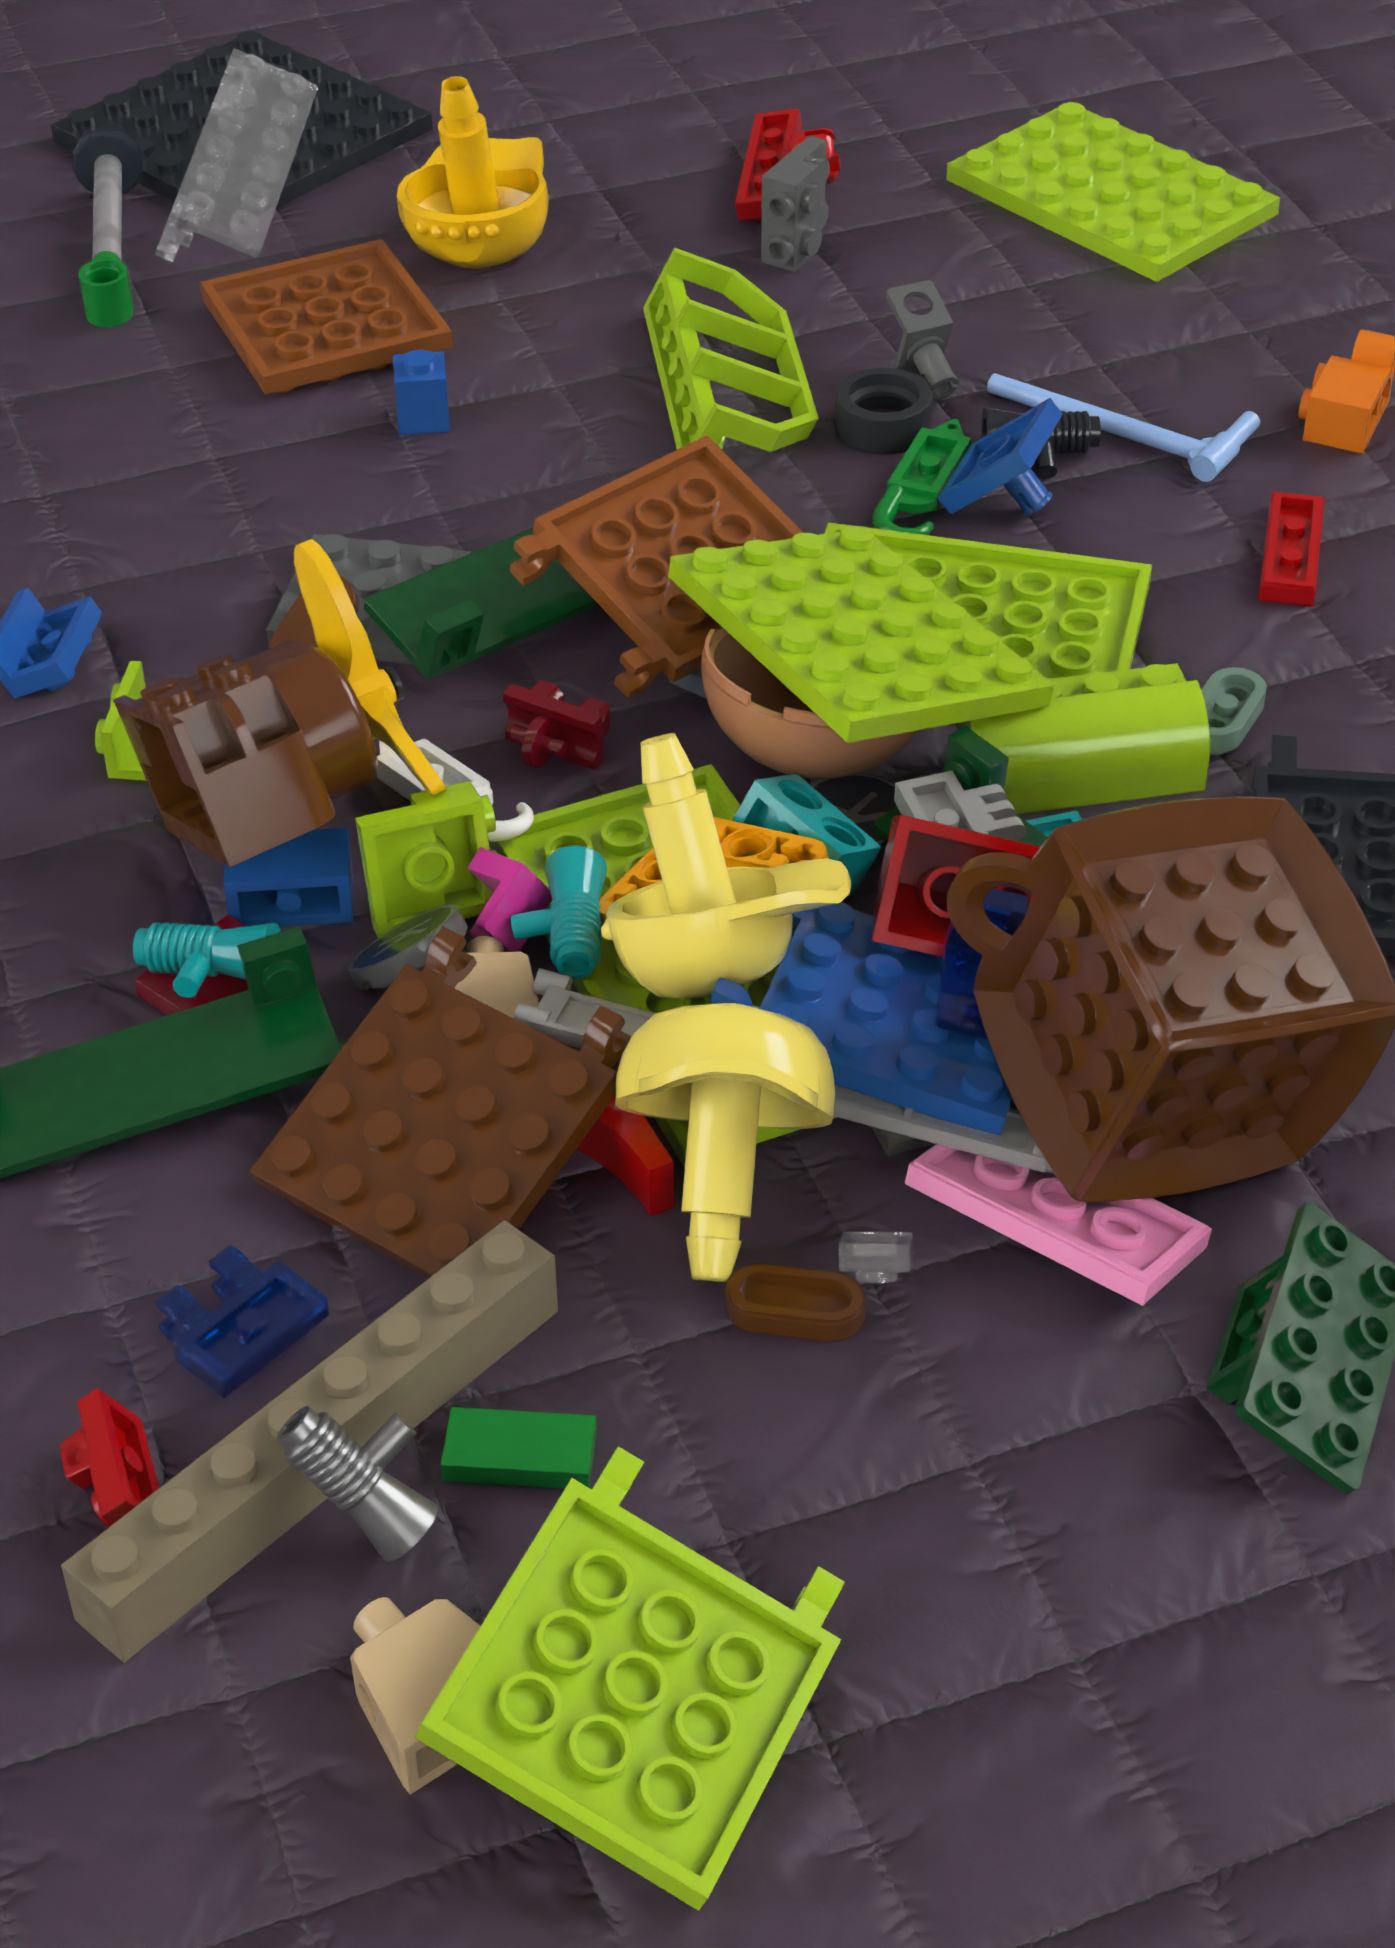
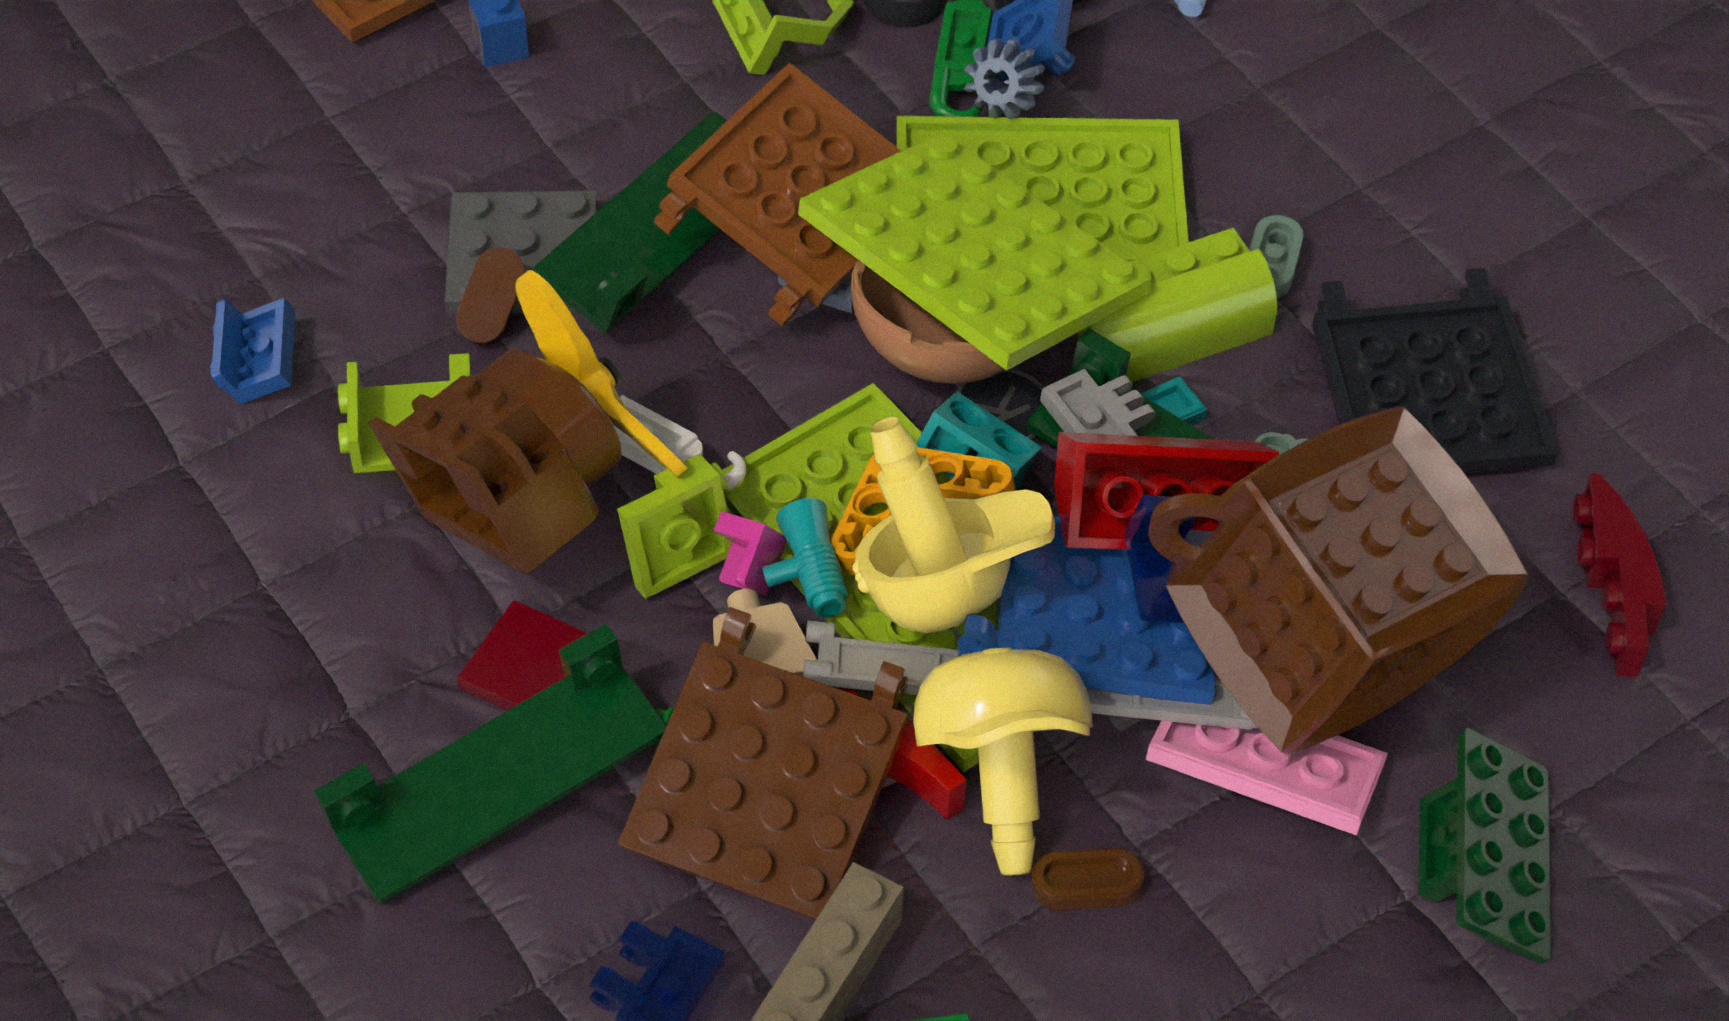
camera: 15 degrees left, 10 degrees up
teal piece [133,922,281,998] -> none
blue brick [223,827,354,927] -> none
tile [348,904,468,991] -> none
dark red hips [502,680,611,770] -> none
clear plate [839,1232,913,1283] -> none
red tile [1258,492,1325,606] -> none
none -> sand blue gear [964,38,1045,119]

